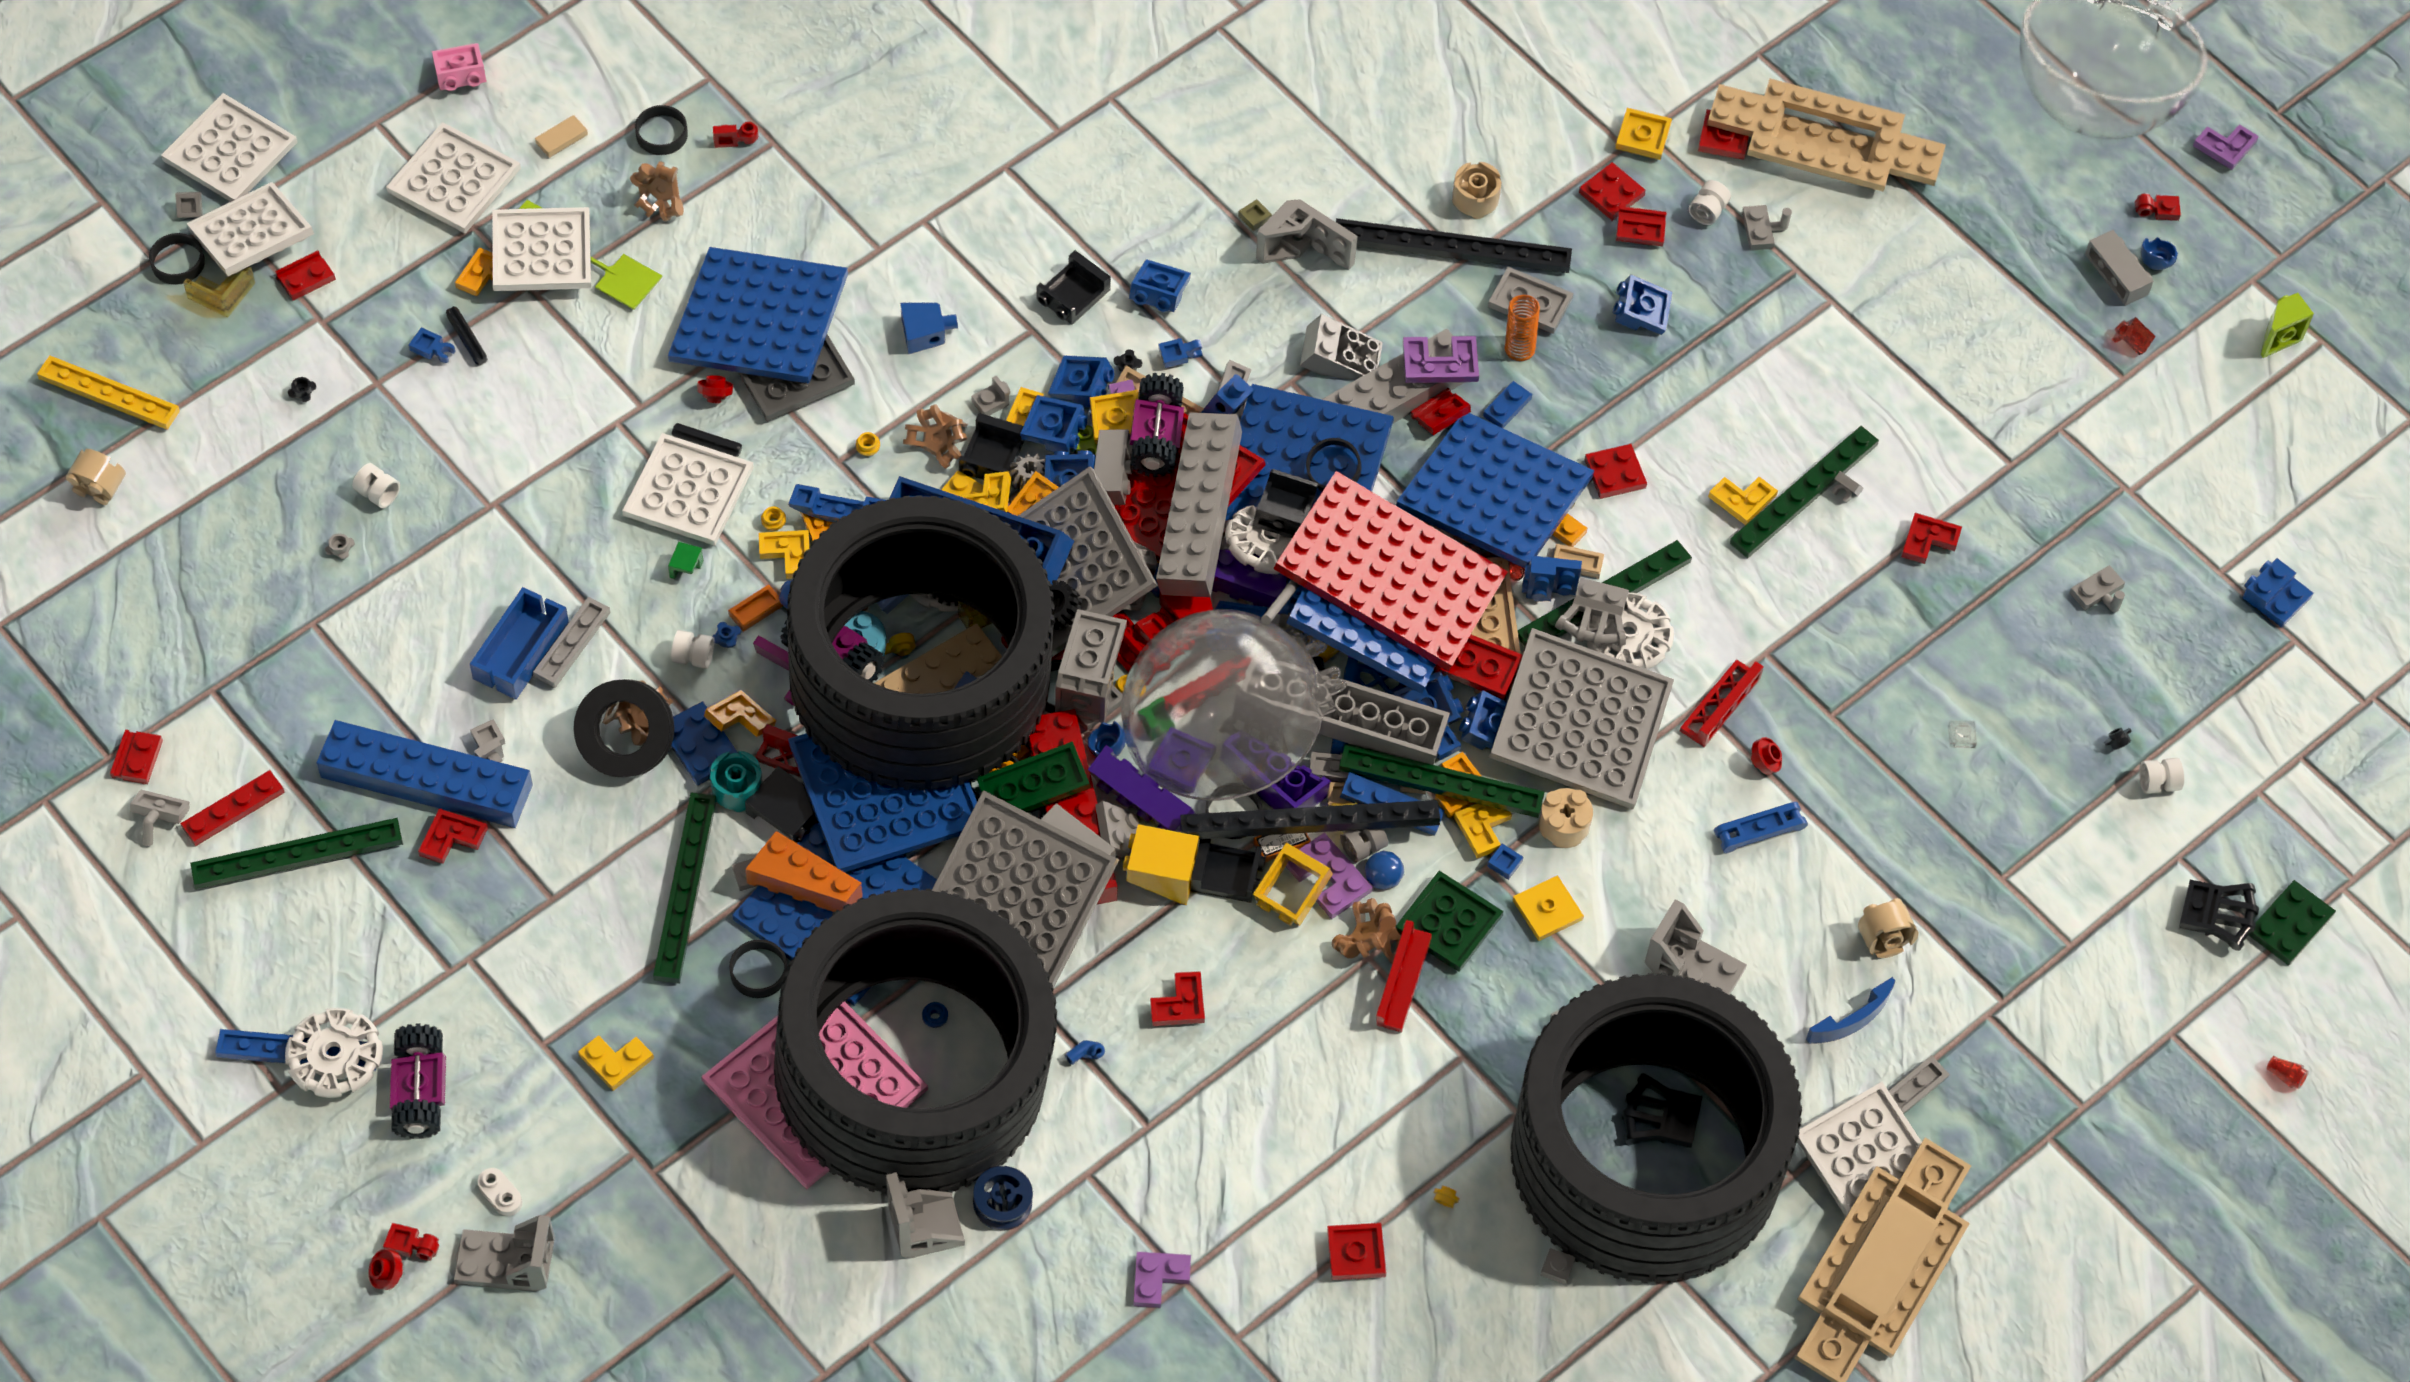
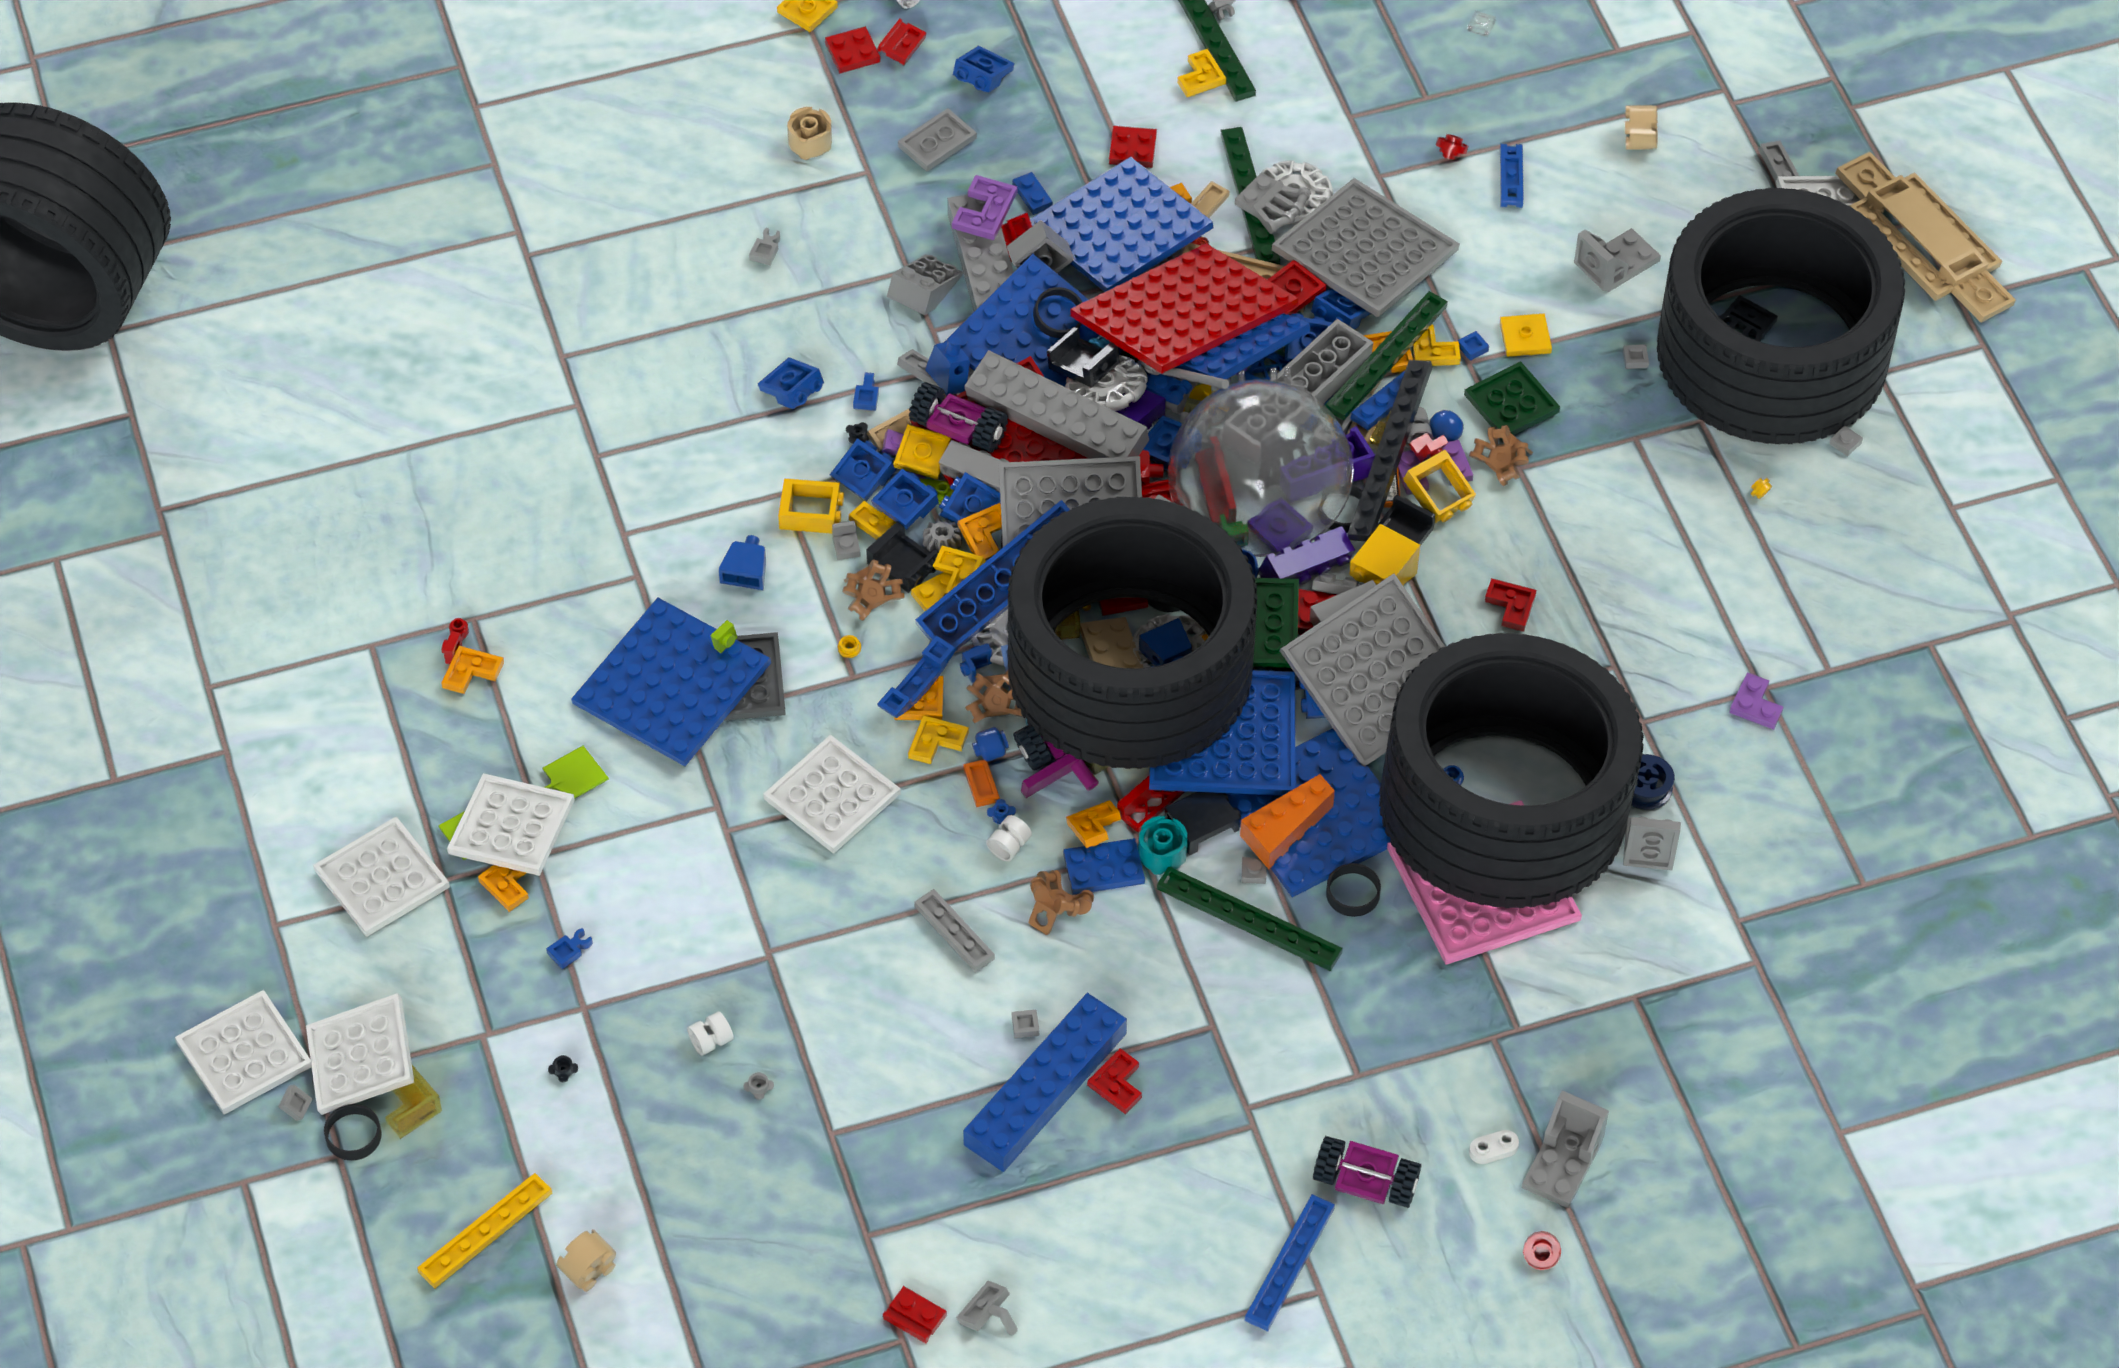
camera: 65 degrees left, 5 degrees down
red plate [180,770,285,847] -> none
dark green plate [190,817,403,890] -> none
red plate [275,250,336,301] -> none
white plate [285,1008,383,1098] -> none
red plate [383,1223,440,1261] -> none
bright pink plate [432,43,487,91] -> none
black axle [446,306,488,365] -> none
blue piece [469,587,569,700] -> none
light grey tile [474,737,504,762] -> none
tan tile [535,115,588,158] -> none
black tyre [573,679,675,777] -> none
yellow plate [578,1035,654,1091] -> none
medium nougat piece [630,161,684,221] -> none
black tyre [635,105,688,155] -> none
green panel [668,541,704,579] -> none
black axle [672,423,742,457] -> none
red plate [697,375,733,403] -> none
yellow plate [761,506,786,531] -> none
black panel [1036,250,1111,325] -> none
olive plate [1238,199,1272,232] -> none
light grey bracket [1256,199,1357,270] -> none
red plate [1327,1223,1386,1280] -> none
black plate [1336,218,1572,273] -> none
red fence [1376,920,1432,1033] -> none
orange piece [1504,294,1540,361] -> none
blue plate [1522,556,1582,601] -> none
tan brick [1539,788,1593,848] -> none
red fence [1679,659,1764,747] -> none
blue slope [1806,977,1895,1044] -> none
none -> light orange plate [441,646,504,694]
none -> lime plate [710,620,738,653]
none -> light grey plate [749,228,780,266]
none -> yellow window [778,478,844,534]
none -> light grey brick [1007,220,1074,273]
none -> bracket [1409,433,1449,463]

